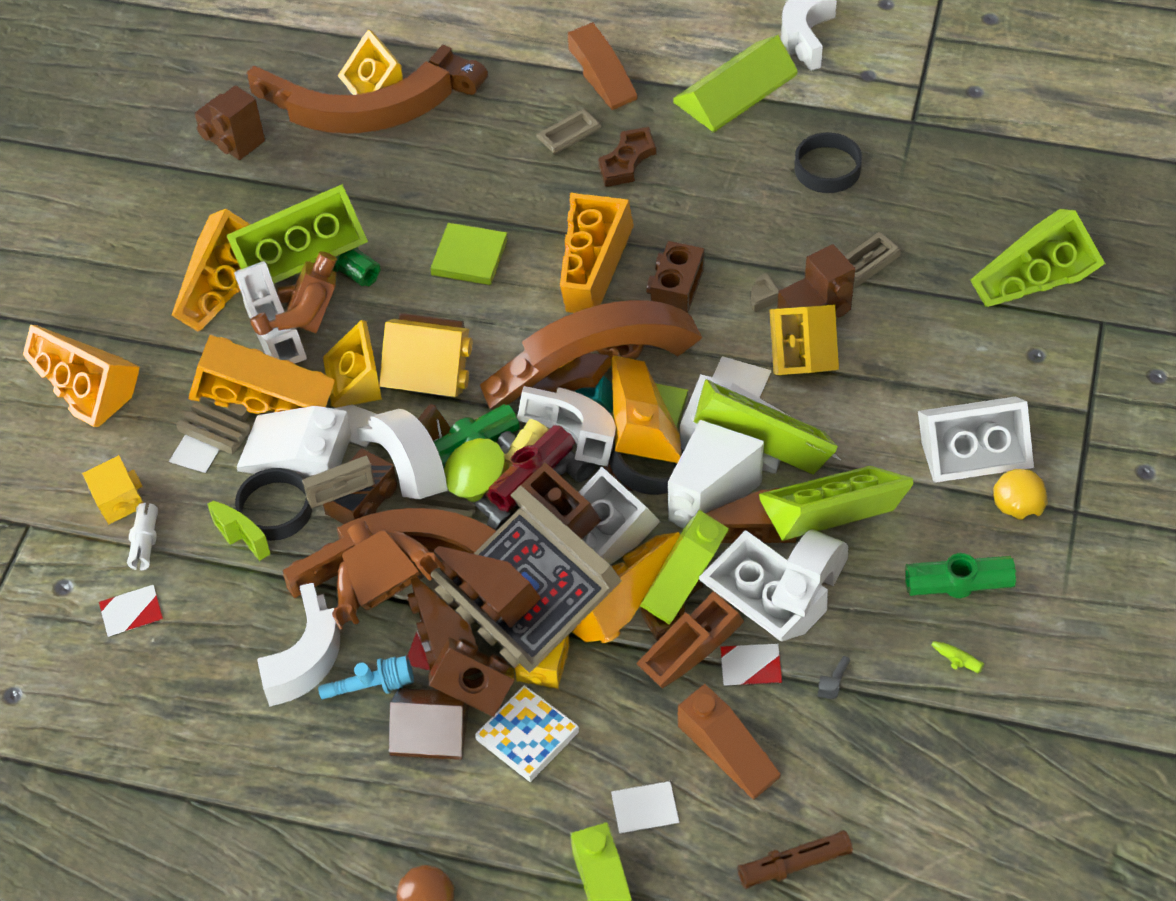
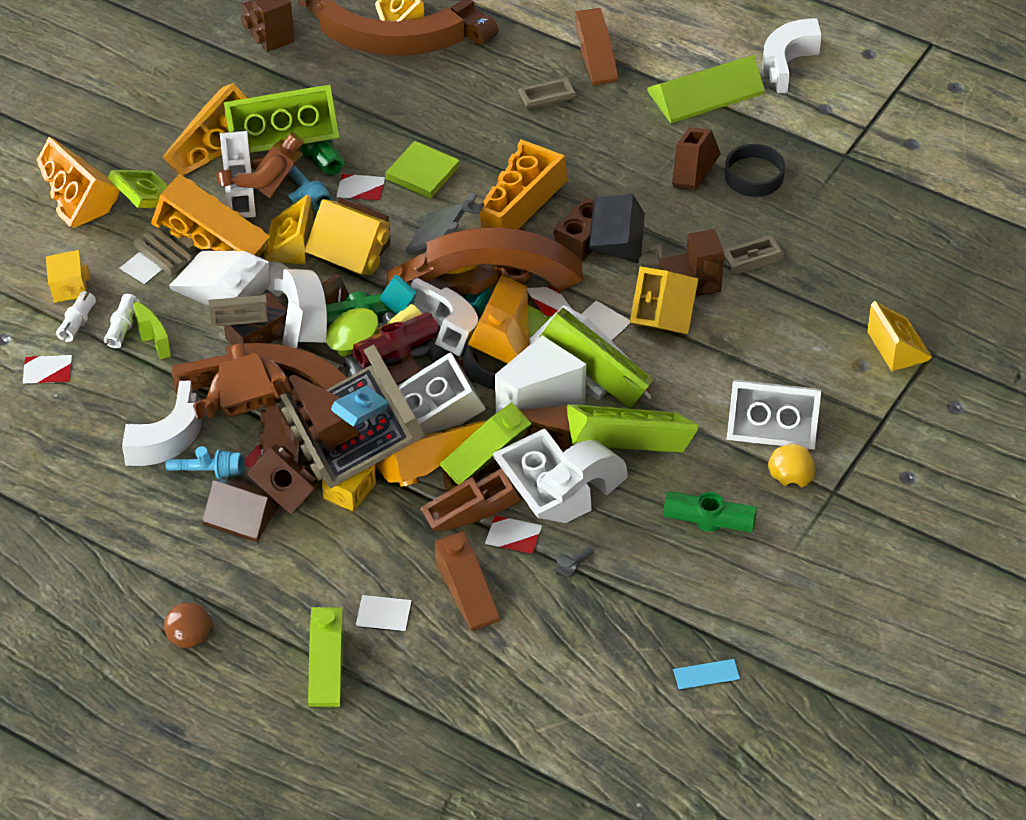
camera: 15 degrees right, 5 degrees down
black tyre [235,468,312,541] -> none
tile [475,685,579,782] -> none
reddish brown brick [521,462,602,539] -> none
reddish brown tile [598,127,656,187] -> none
reddish brown pin [737,830,853,889] -> none
lime helmet [931,641,985,674] -> none
lime wedge [970,209,1105,307] -> none
none -> white pin [104,294,140,348]
none -> lime tile [108,170,168,208]
none -> white sticker [282,299,303,348]
none -> medium azure piece [288,166,333,212]
none -> medium azure plate [331,385,389,426]
none -> white sticker [336,174,385,201]
none -> teal slope [380,275,417,314]
none -> dark grey flag [406,193,484,254]
none -> white sticker [527,286,572,317]
none -> black slope [589,194,645,264]
none -> reddish brown slope [672,127,721,190]
none -> medium azure sticker [673,659,740,689]
none -> yellow slope [867,301,932,372]

